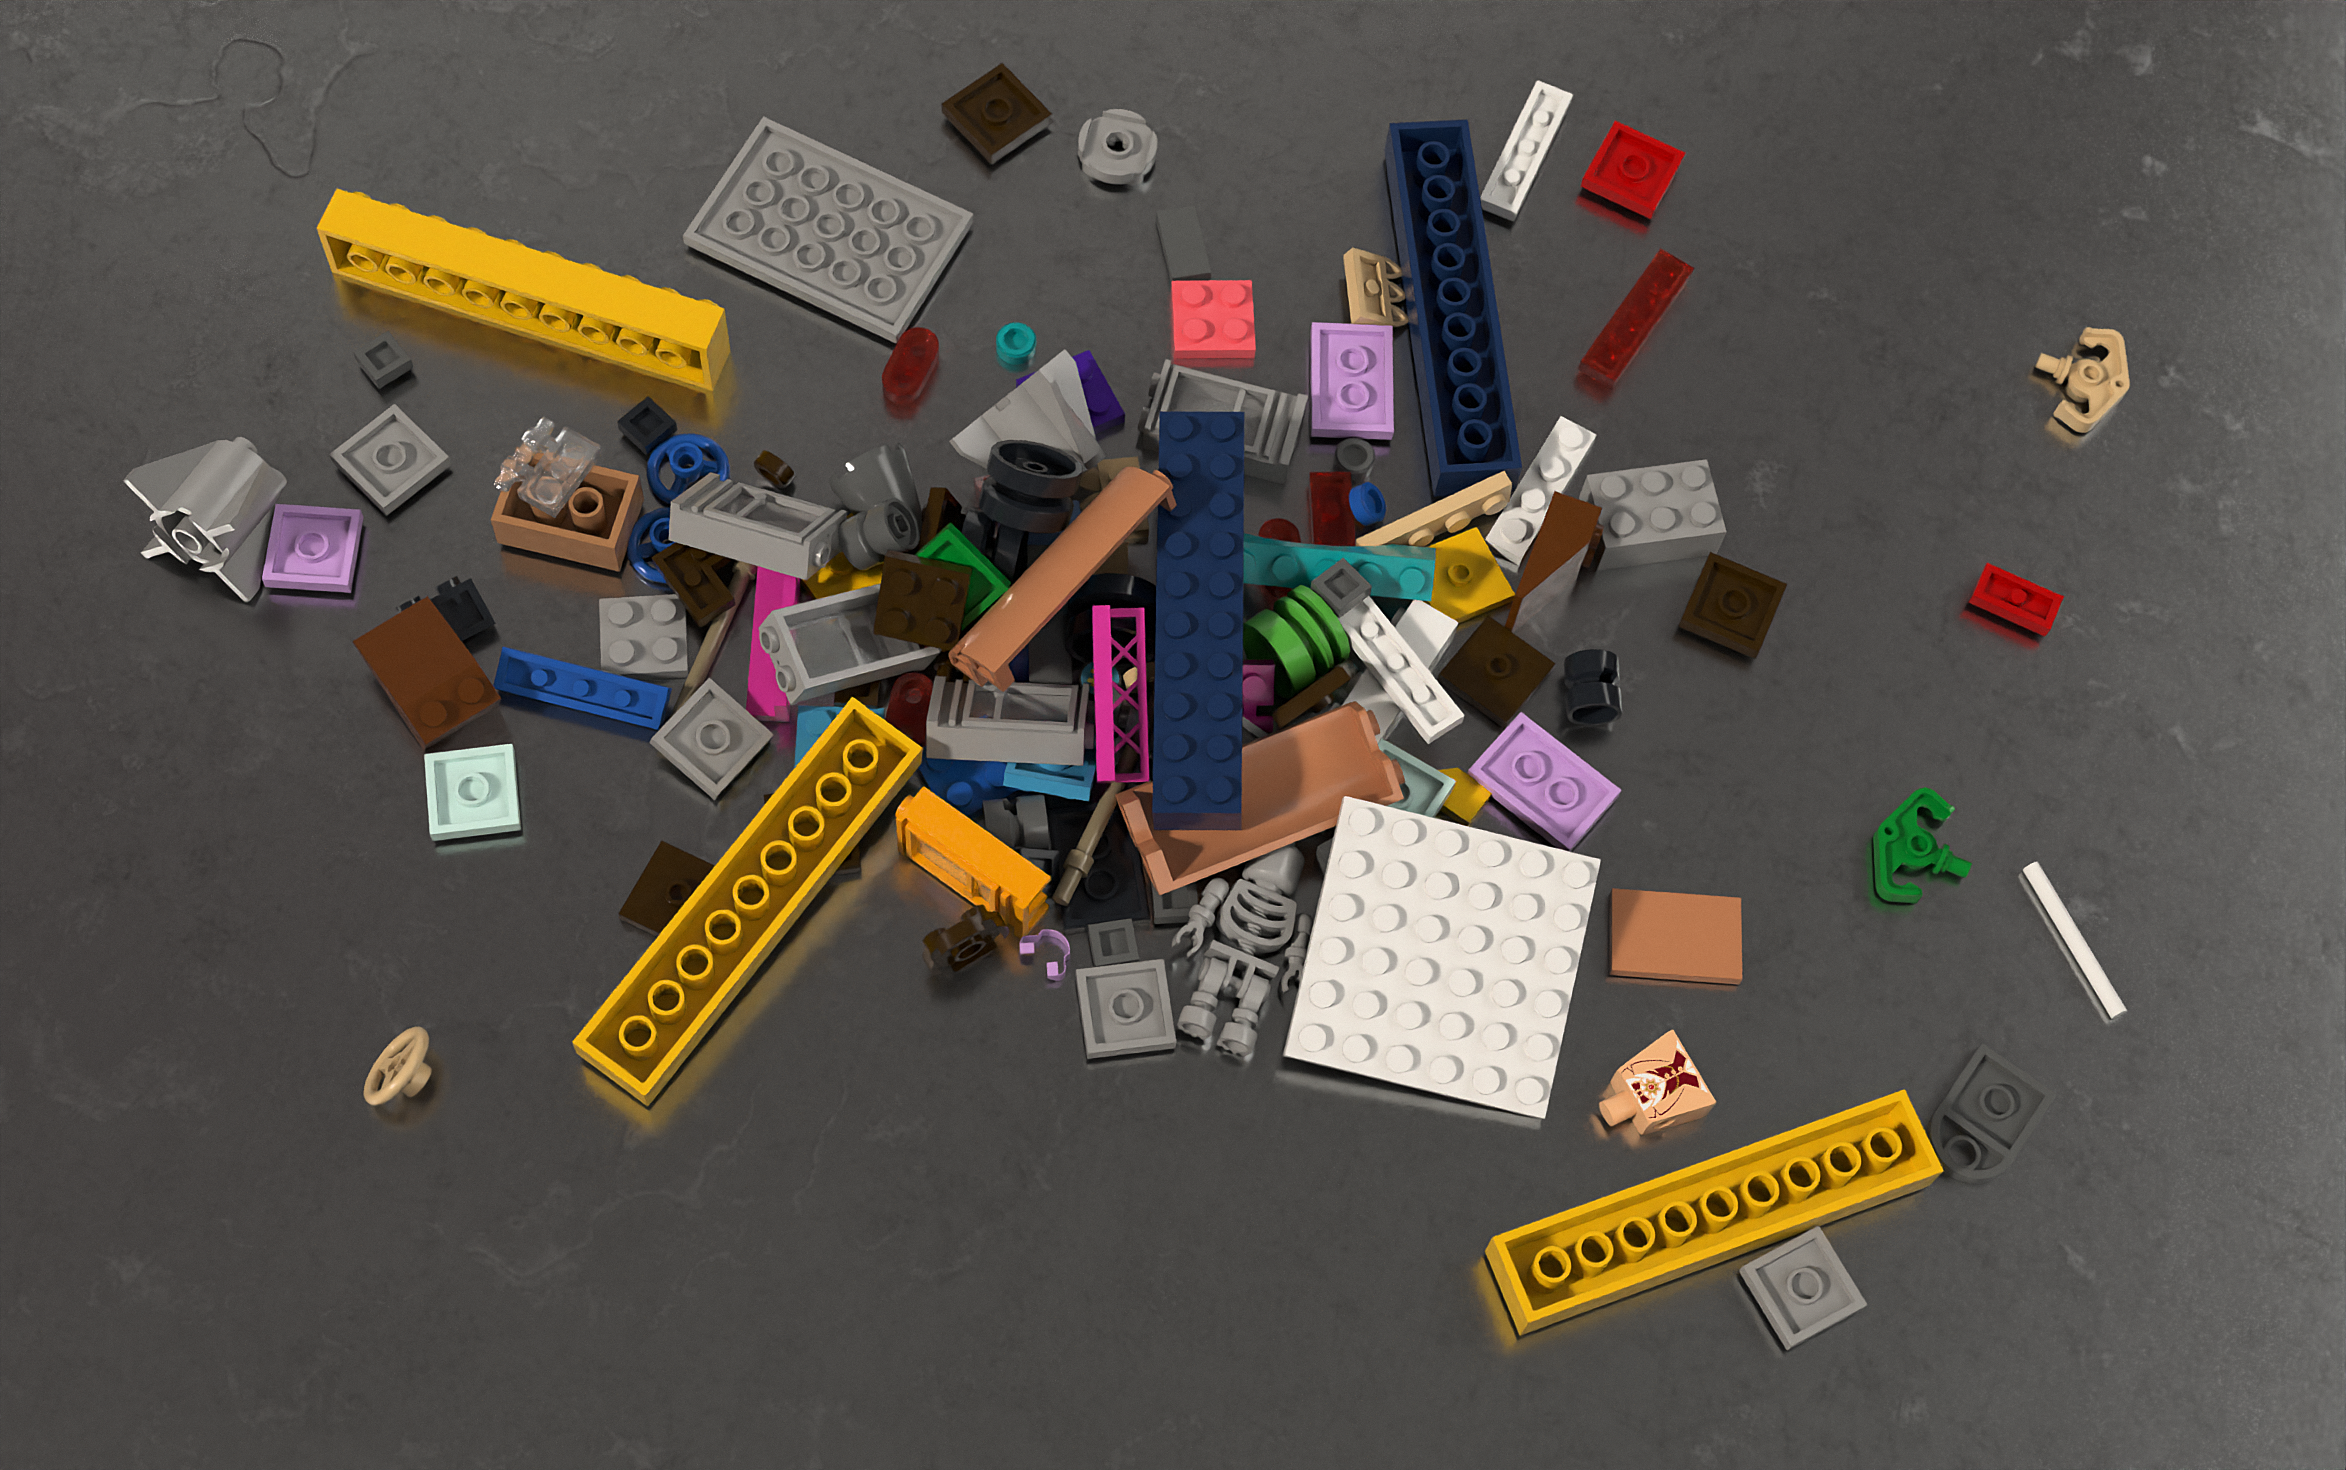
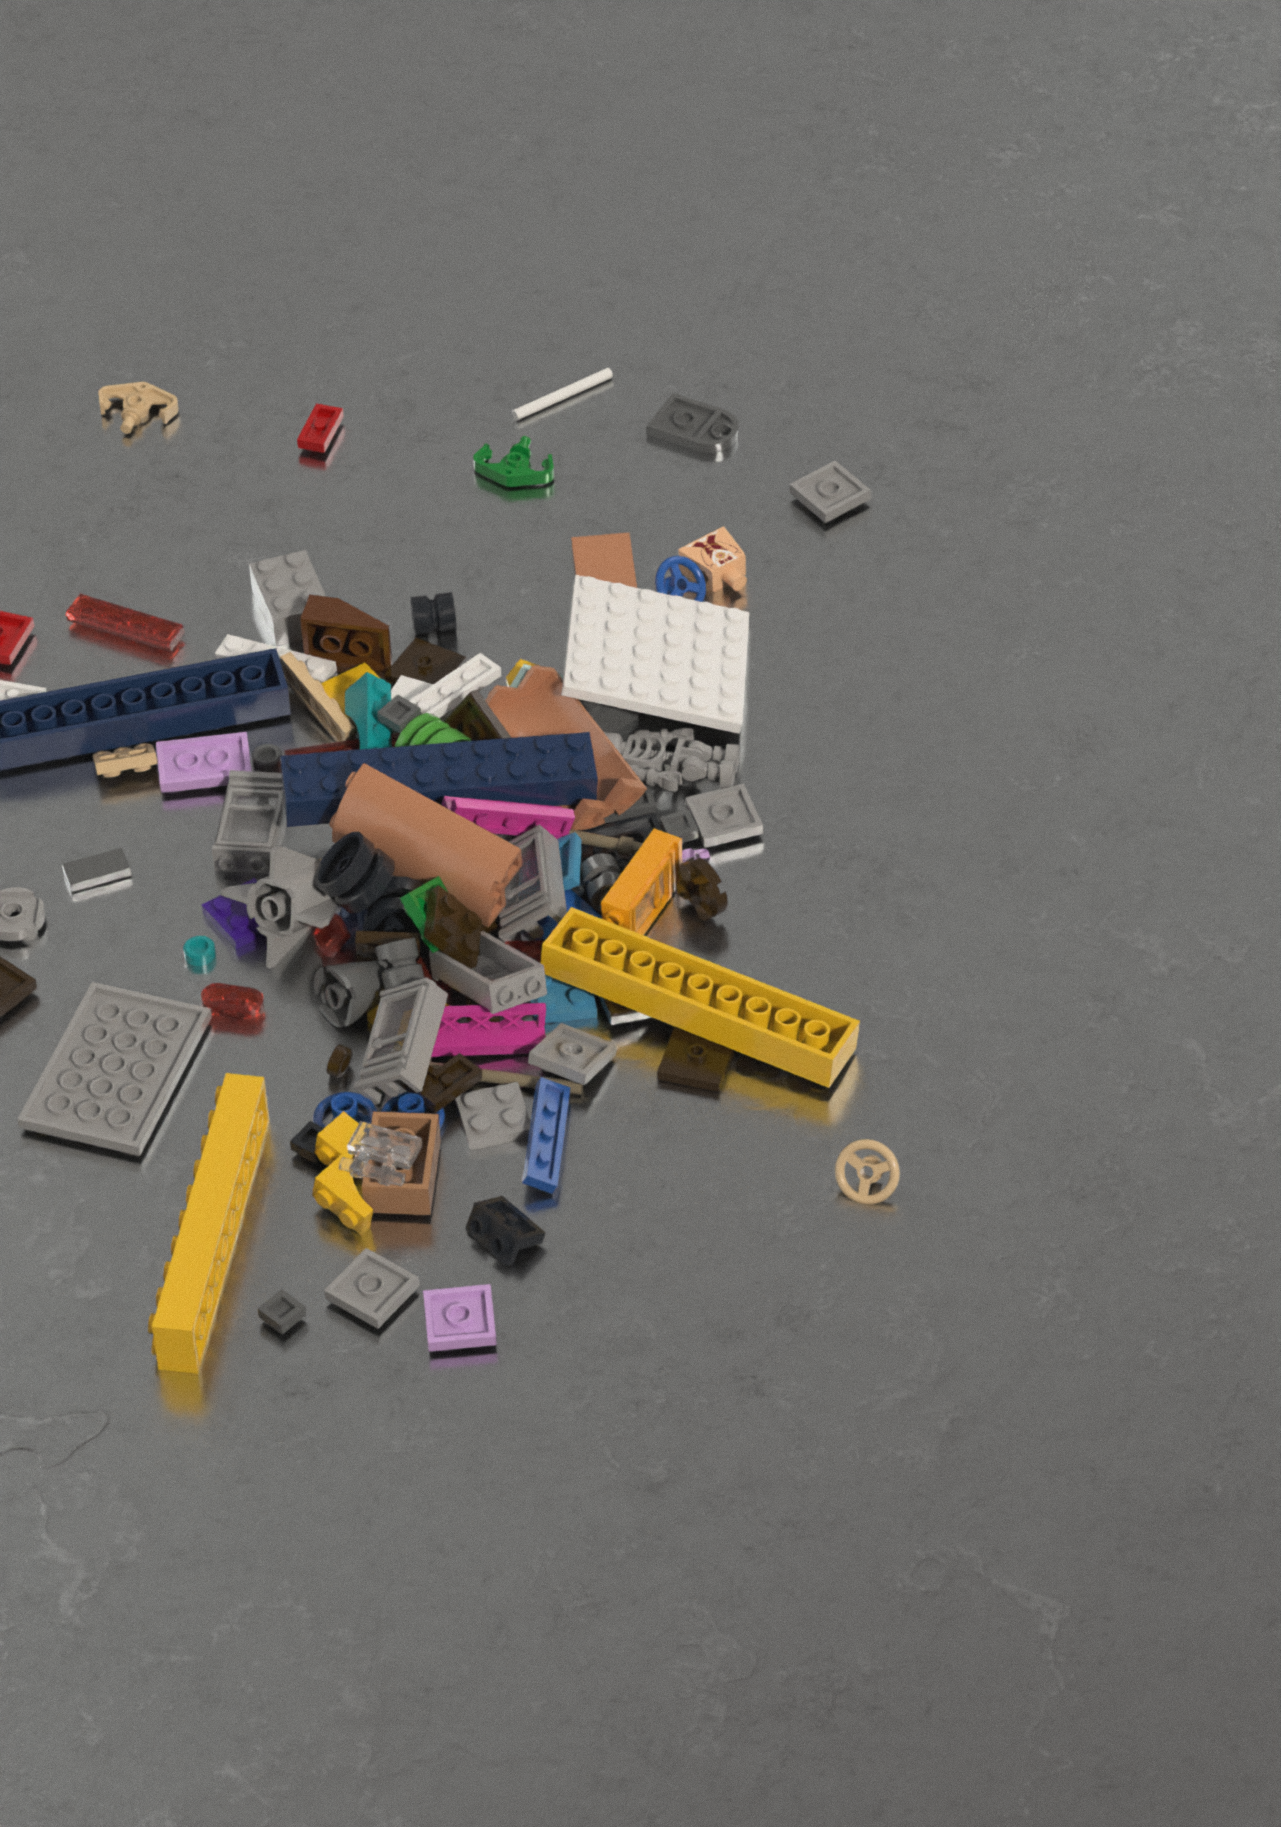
camera: 90 degrees left, 20 degrees down
light grey brick [123,437,287,602] -> none
reddish brown slope [352,596,501,751] -> none
light aqua plate [424,744,521,841] -> none
coral plate [1171,280,1256,359] -> none
blue tile [1349,482,1386,526] -> none
lavender plate [1467,712,1622,852] -> none
yellow brick [1485,1089,1944,1336] -> none
dark brown plate [1678,552,1787,659] -> none
none -> yellow arch [312,1111,373,1235]
none -> blue piece [655,556,706,602]

